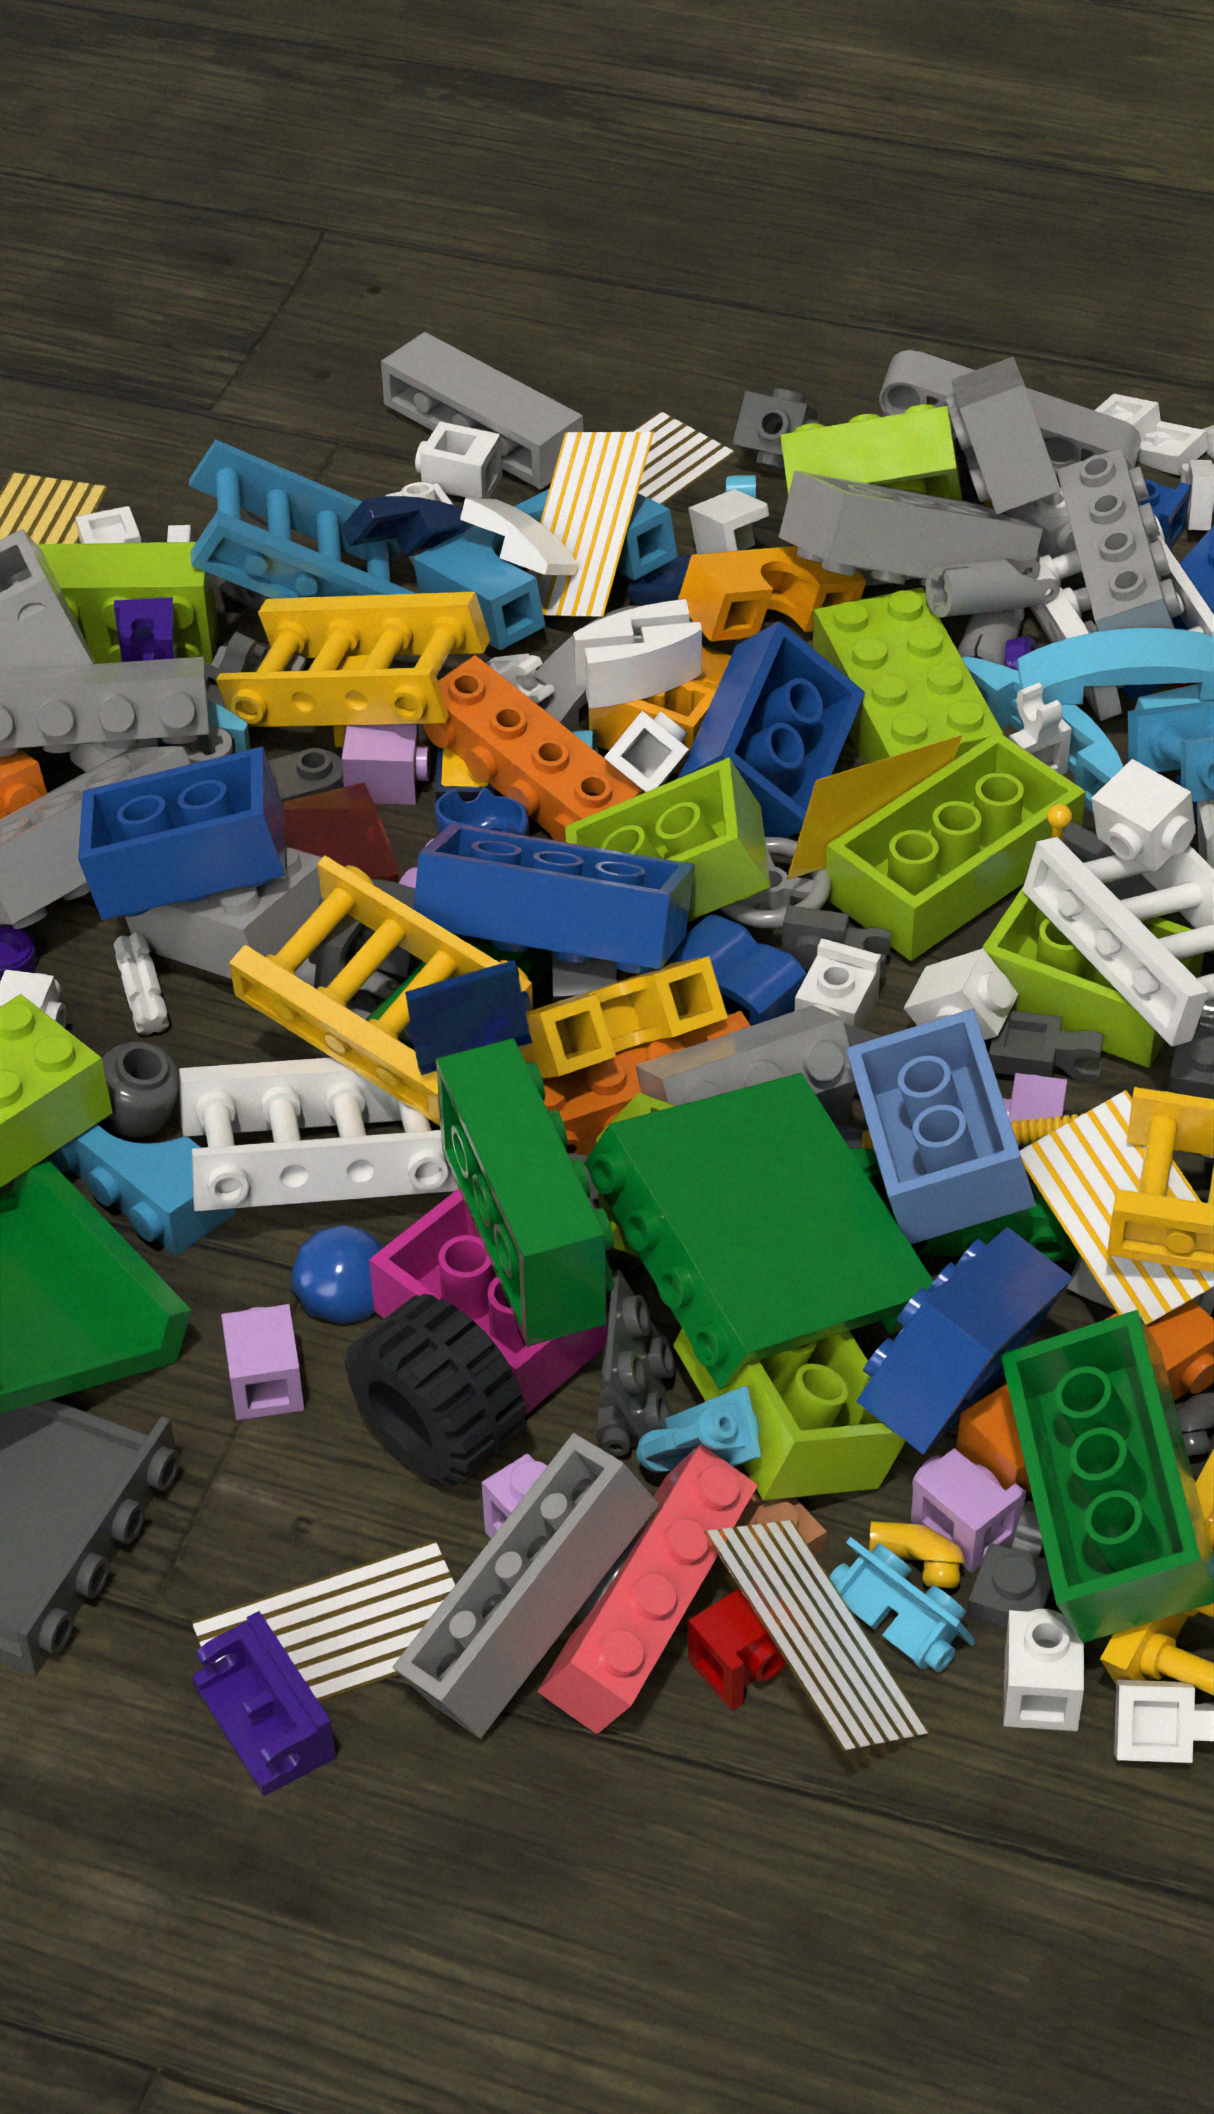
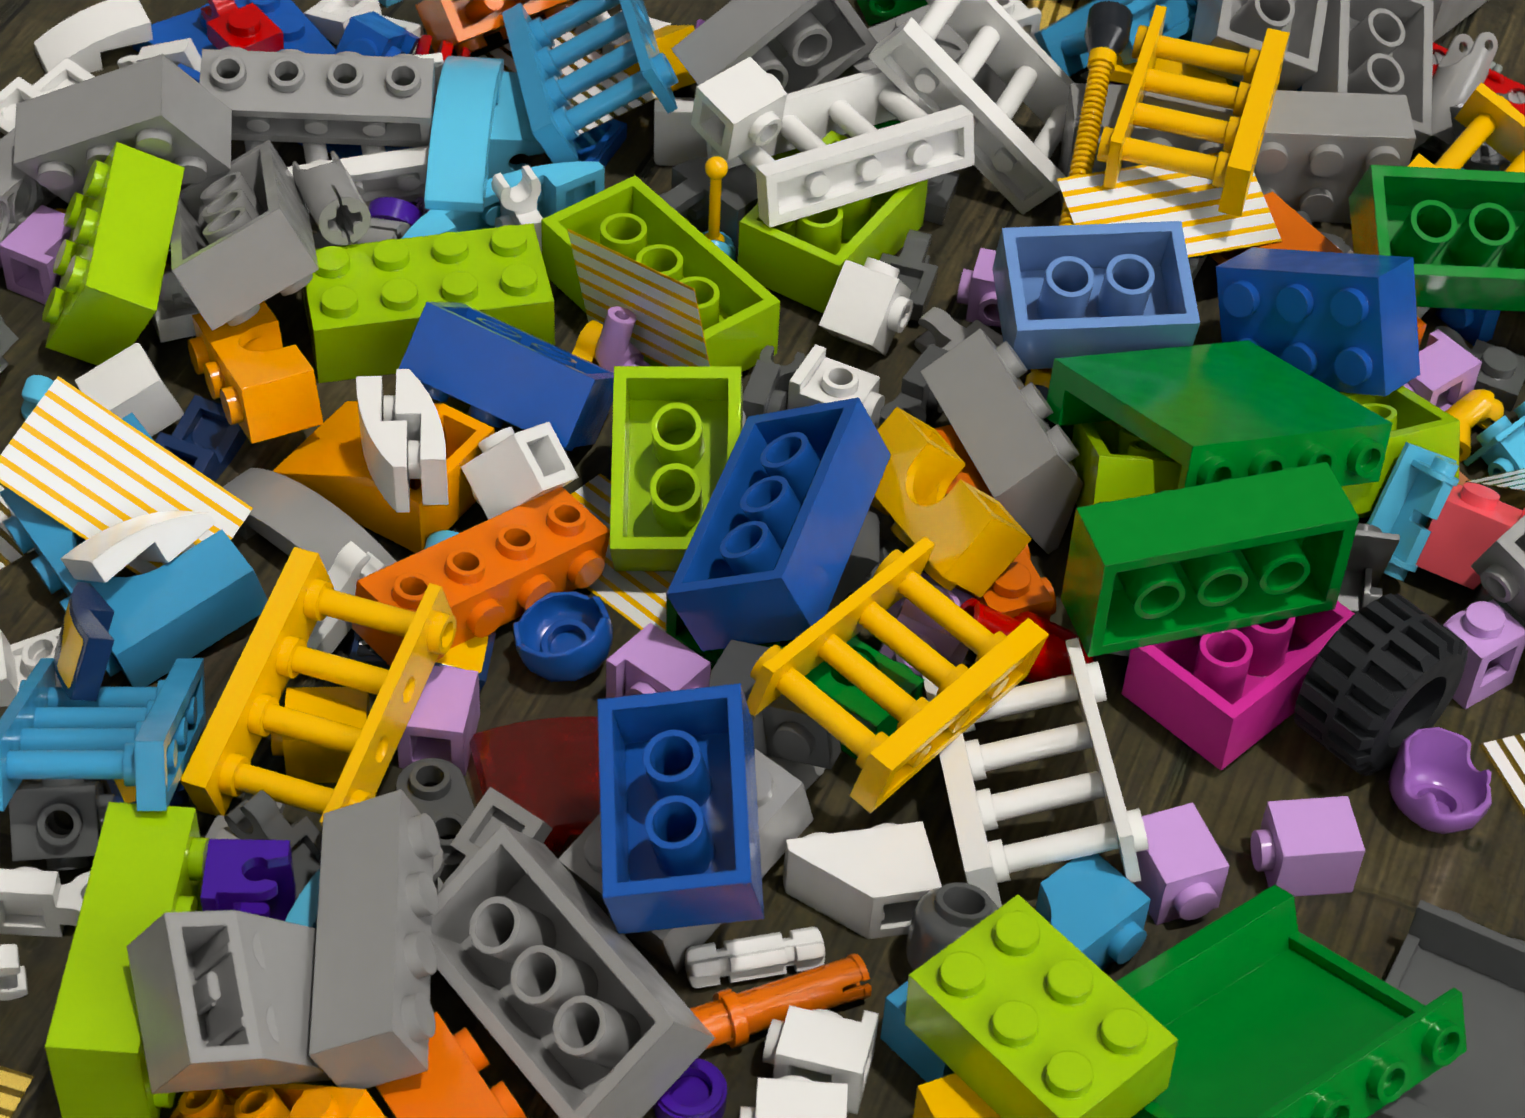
camera: 90 degrees left, 0 degrees up
blue hair [291,1225,384,1325] -> none
clear blue piece [405,960,533,1076] -> none
none -> orange pin [689,953,872,1050]
none -> white slope [783,821,942,939]
none -> lavender brick [1121,803,1229,925]
none -> medium lavender hair [1388,727,1492,834]

